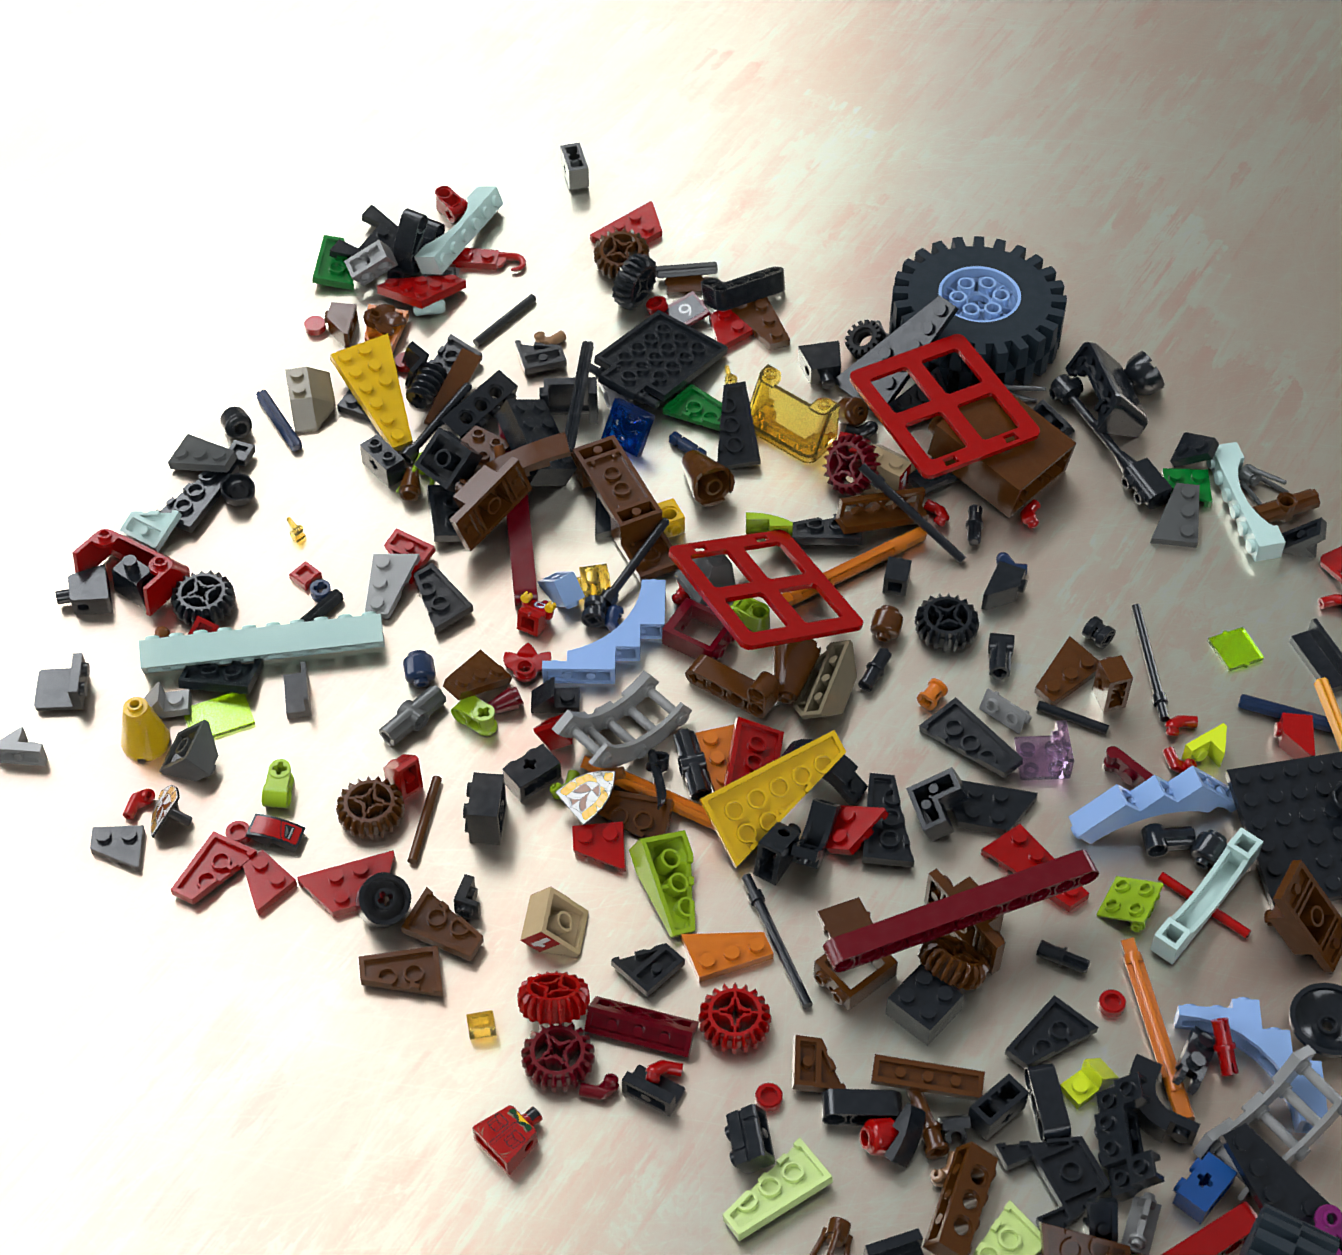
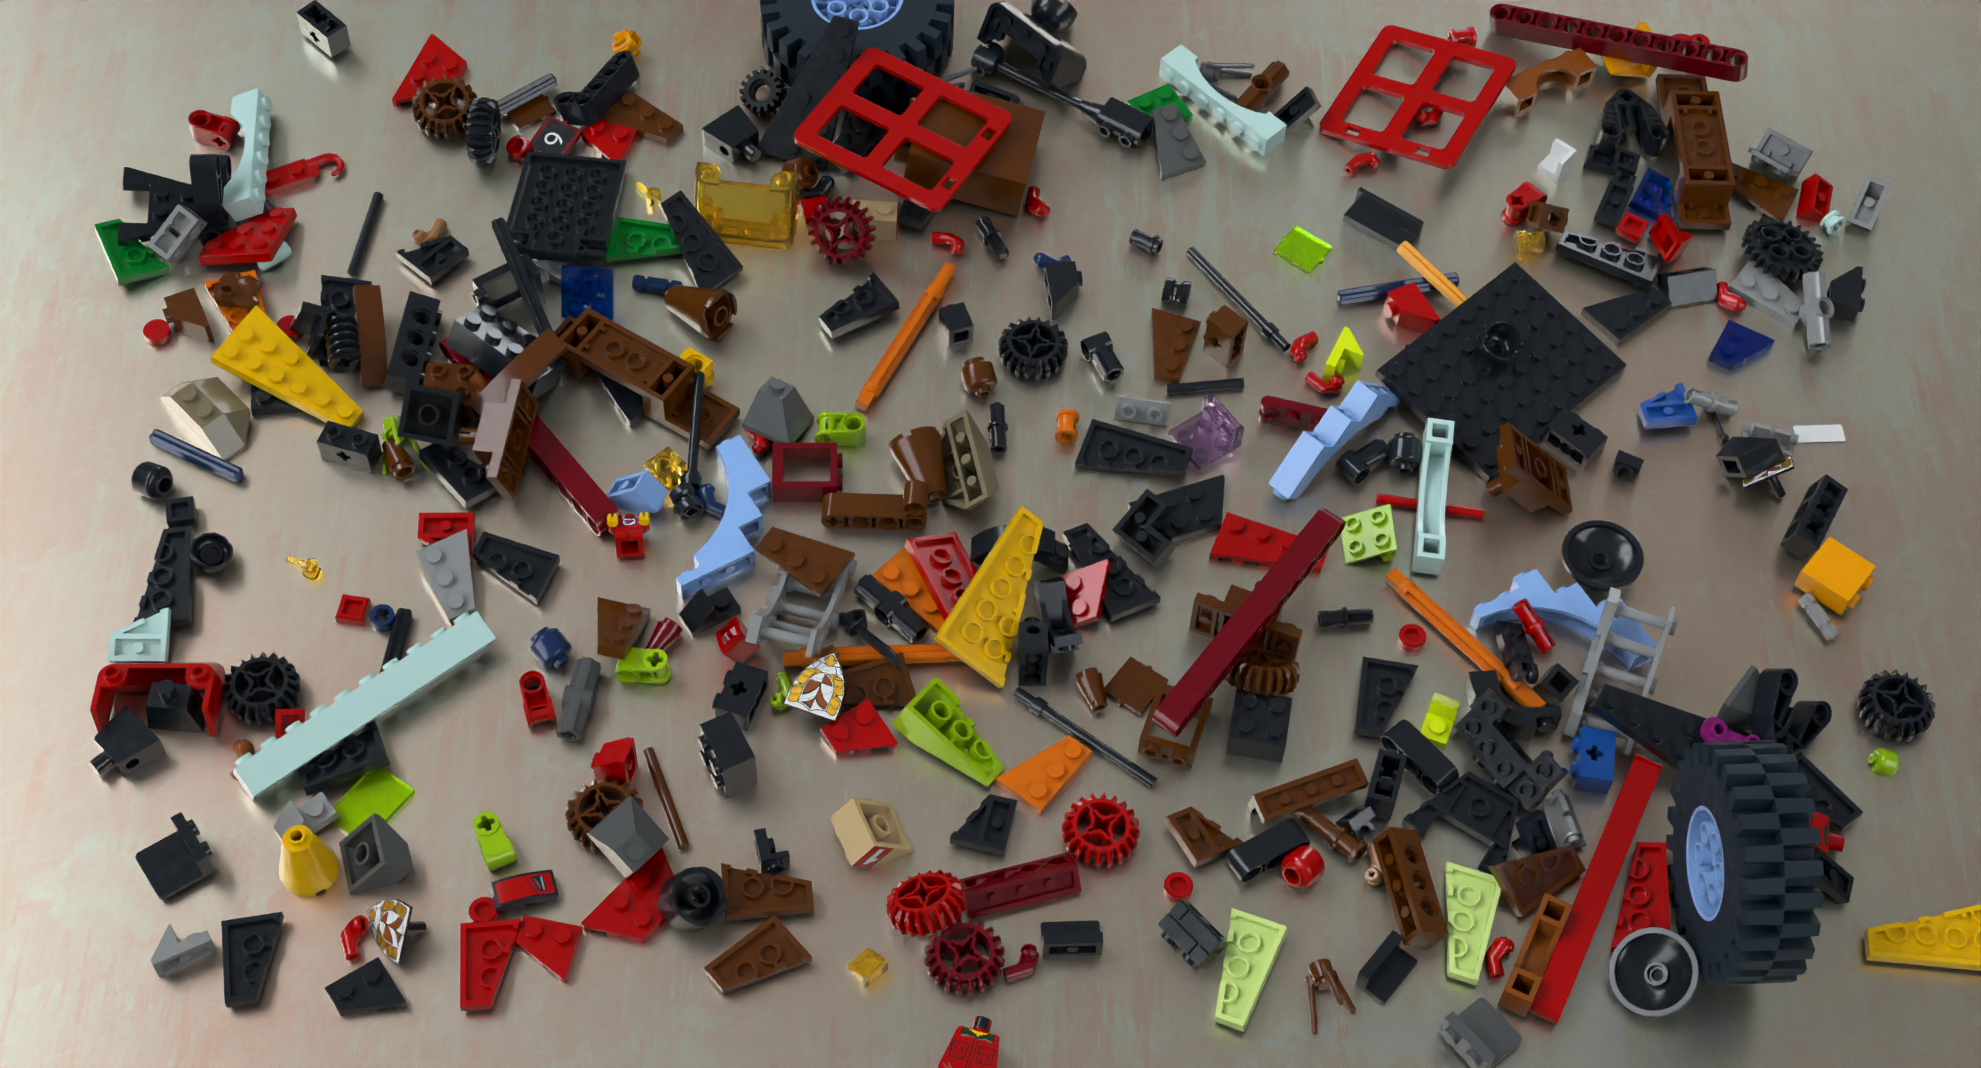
camera: 35 degrees left, 5 degrees up
dark grey wing [167,434,238,472] -> none
panel [283,661,312,719] -> none
black piece [399,382,472,465] -> none
red plate [503,643,552,682] -> none
red arm [645,1060,683,1083] -> none
red window [668,530,864,650] -> none
lime slope [745,512,793,537] -> none
reddish brown fence [835,487,929,534] -> none
black bar [858,463,966,563] -> none
black slope [884,1102,926,1168] -> none
black wing [1170,432,1219,468] -> none
none -> black wing [221,912,284,1008]
none -> red piece [519,671,557,728]
none -> dark grey slope [587,795,669,878]
none -> light orange gear [612,28,642,57]
none -> reddish brown wing [755,527,855,598]
none -> reddish brown cone [1076,667,1108,711]
none -> black pin [1129,229,1163,254]
none -> black brick [1532,663,1579,706]

